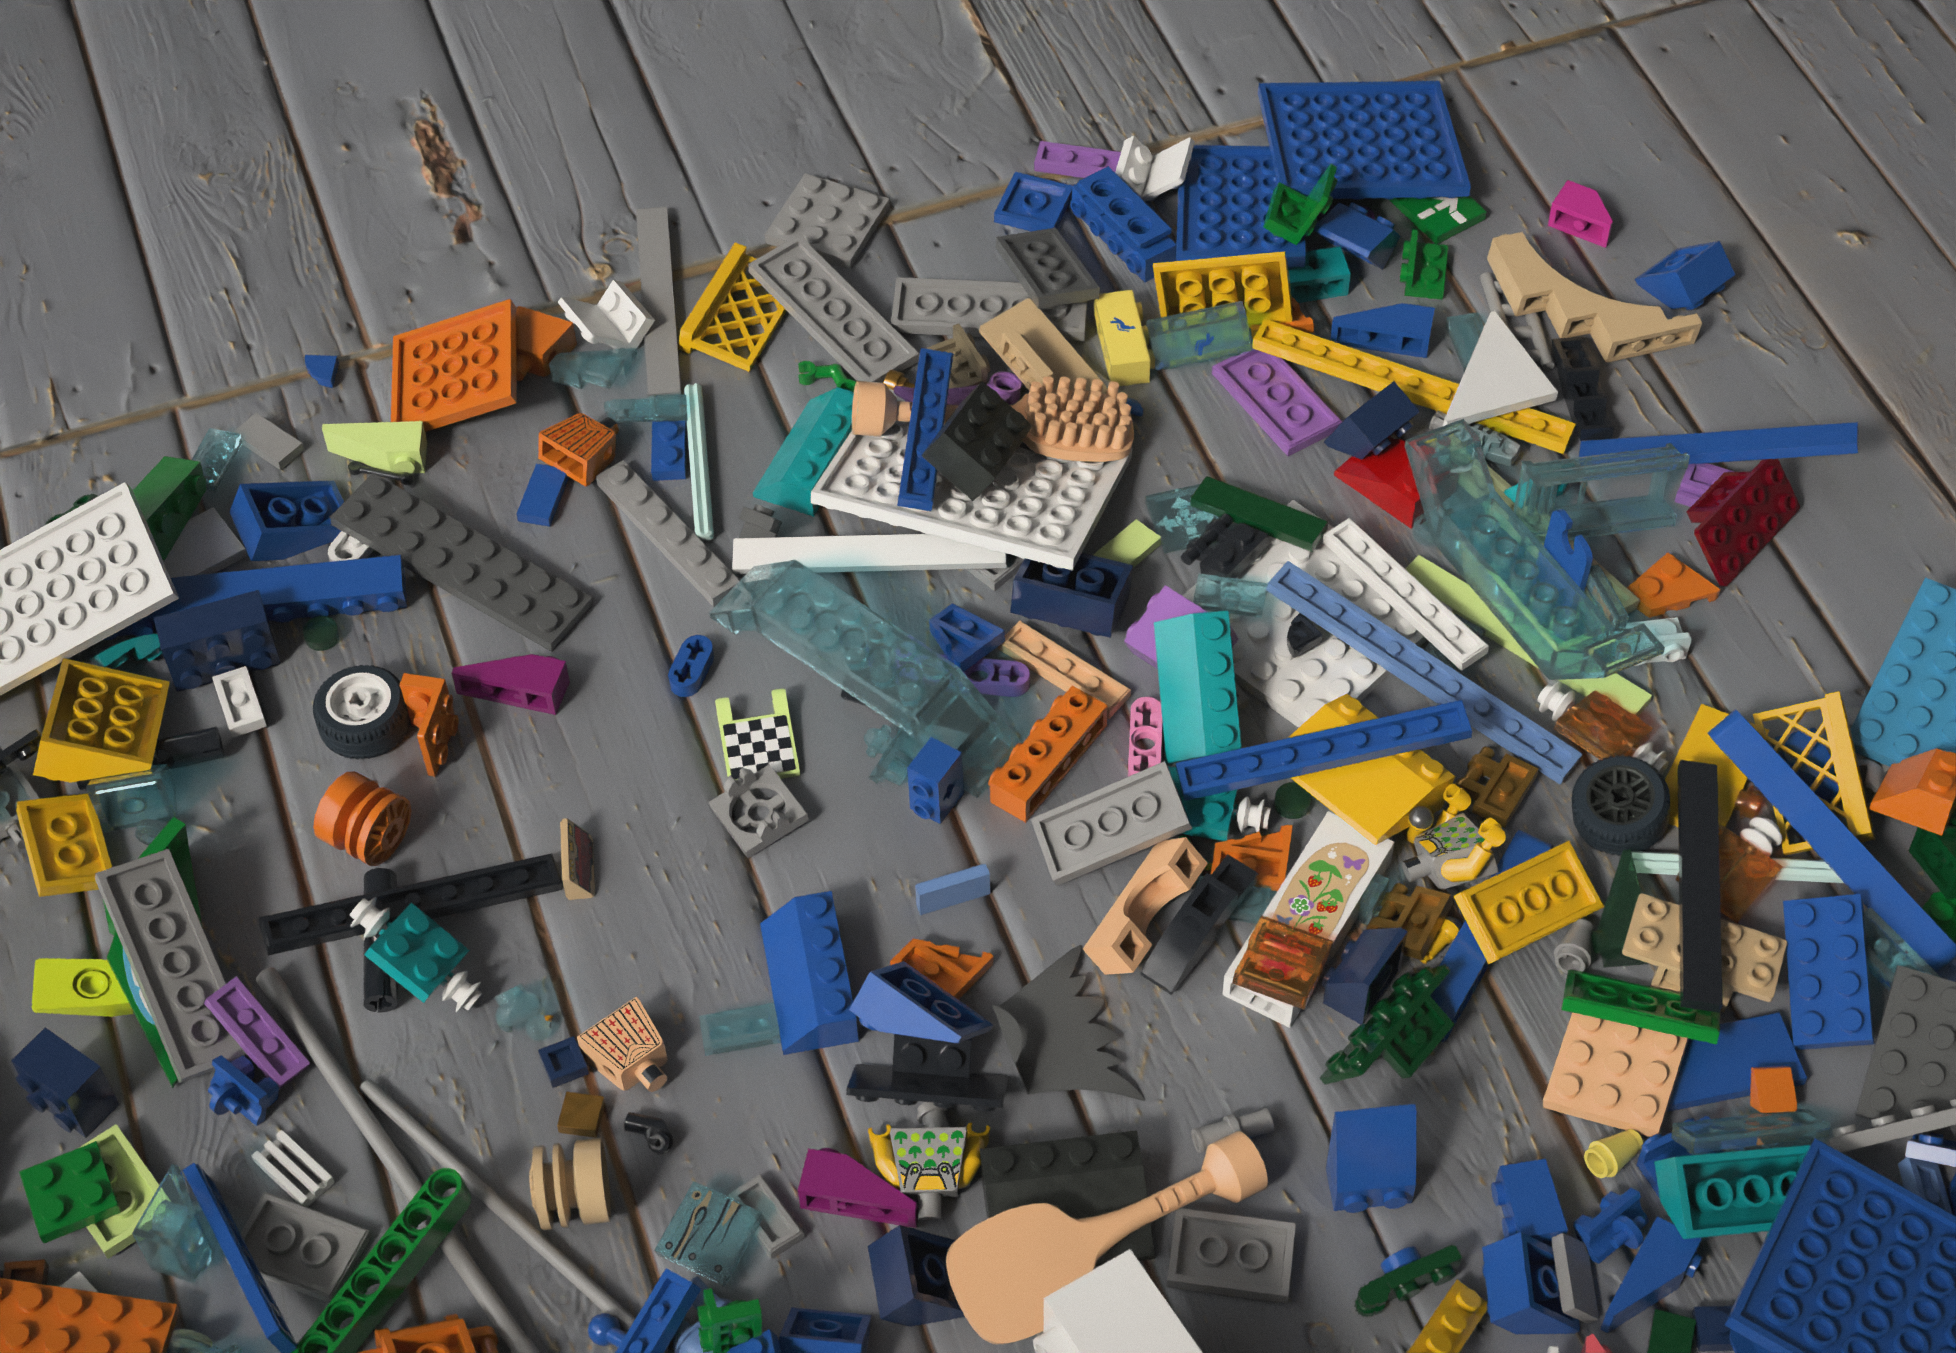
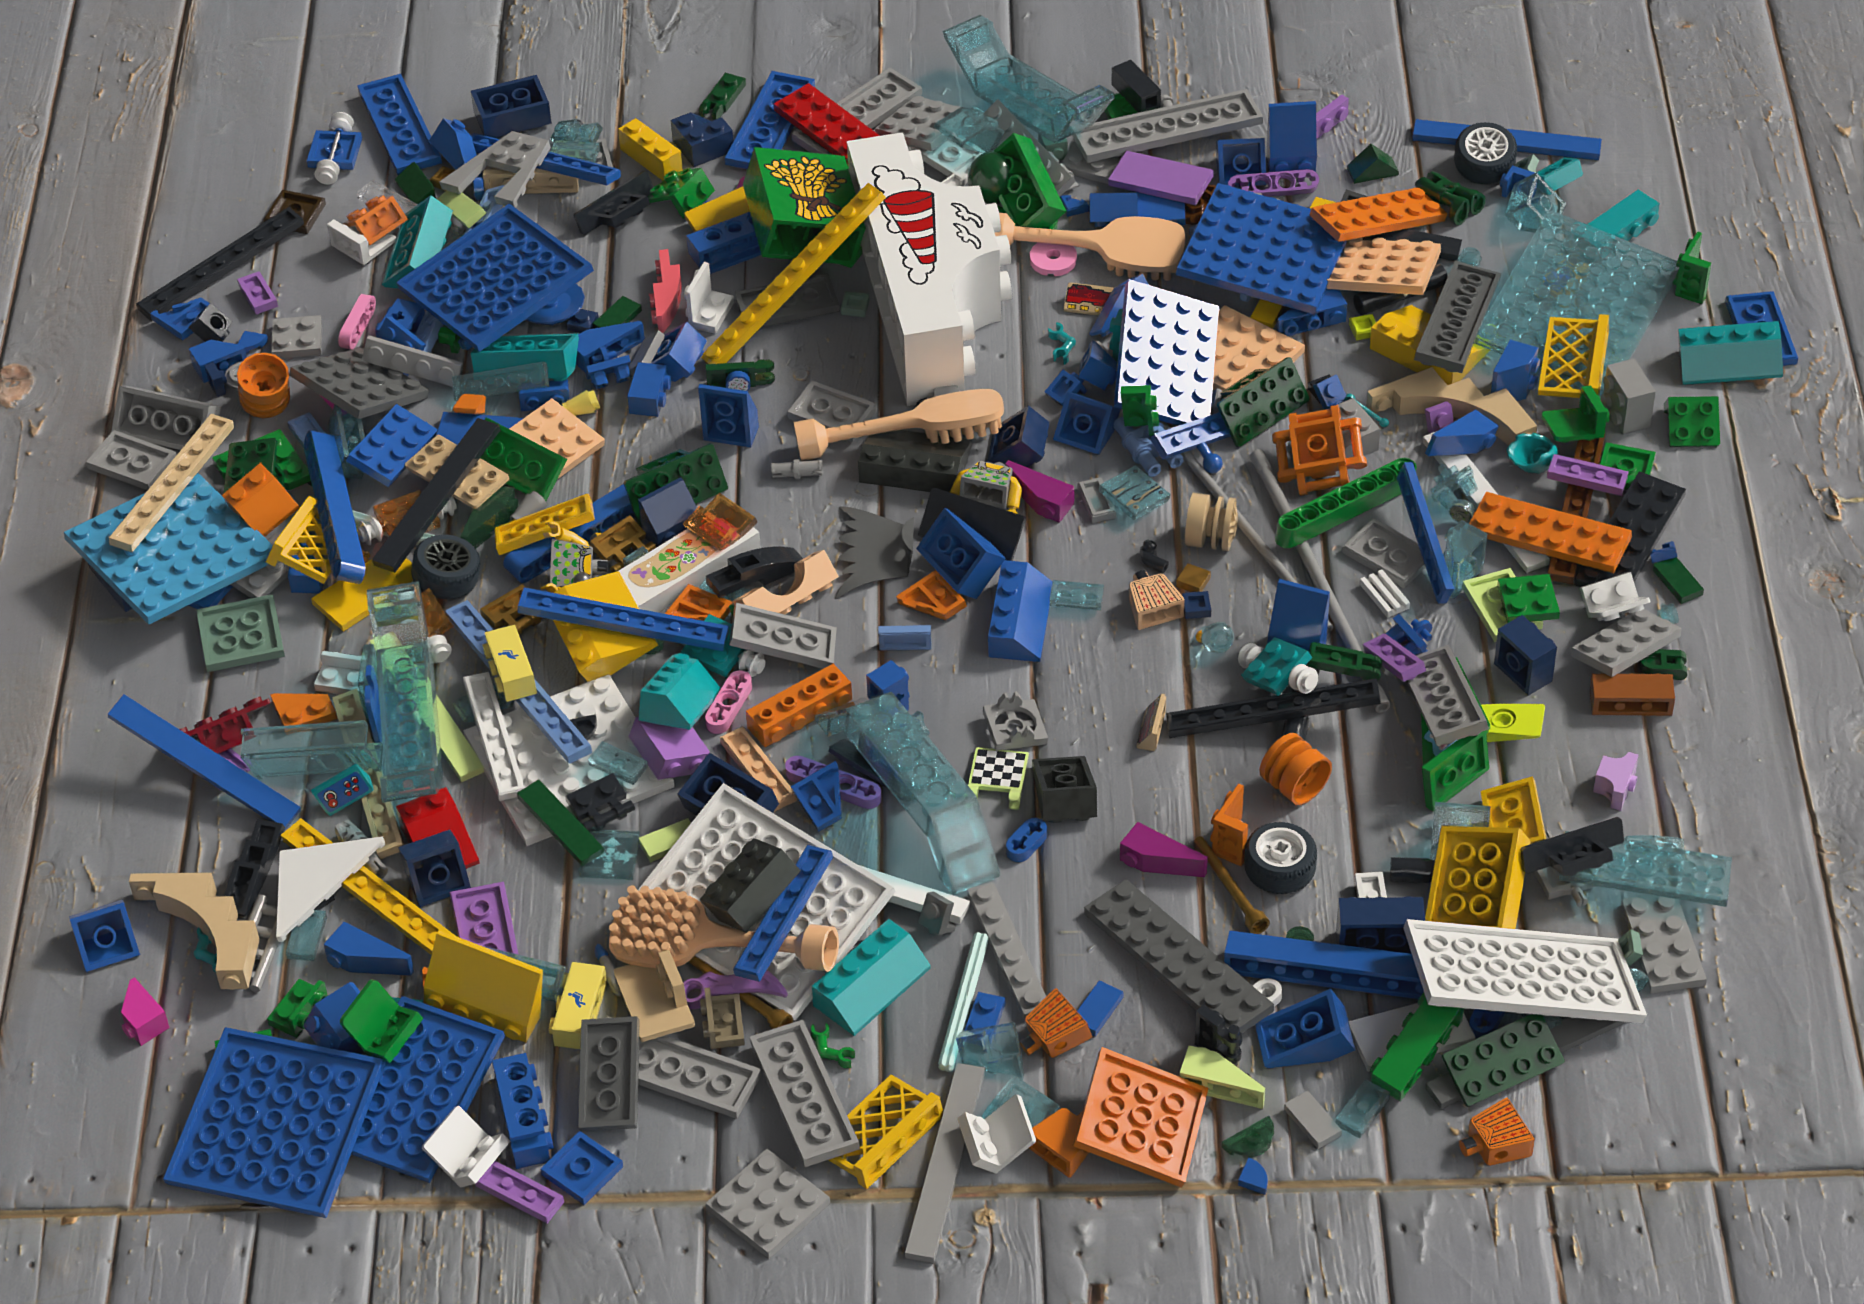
camera: 160 degrees left, 5 degrees down
none -> sand green plate [196,594,285,672]
none -> light yellow brick [482,624,537,702]
none -> pearl dark grey slope [1032,756,1097,823]
none -> pearl gold piece [1194,836,1270,934]
none -> black plate [1194,1004,1242,1067]
none -> clear green plate [1221,1116,1274,1158]
none -> blue slope [1267,579,1330,652]
none -> dark green hinge [1307,642,1382,681]
none -> orange torso [1459,1097,1535,1166]

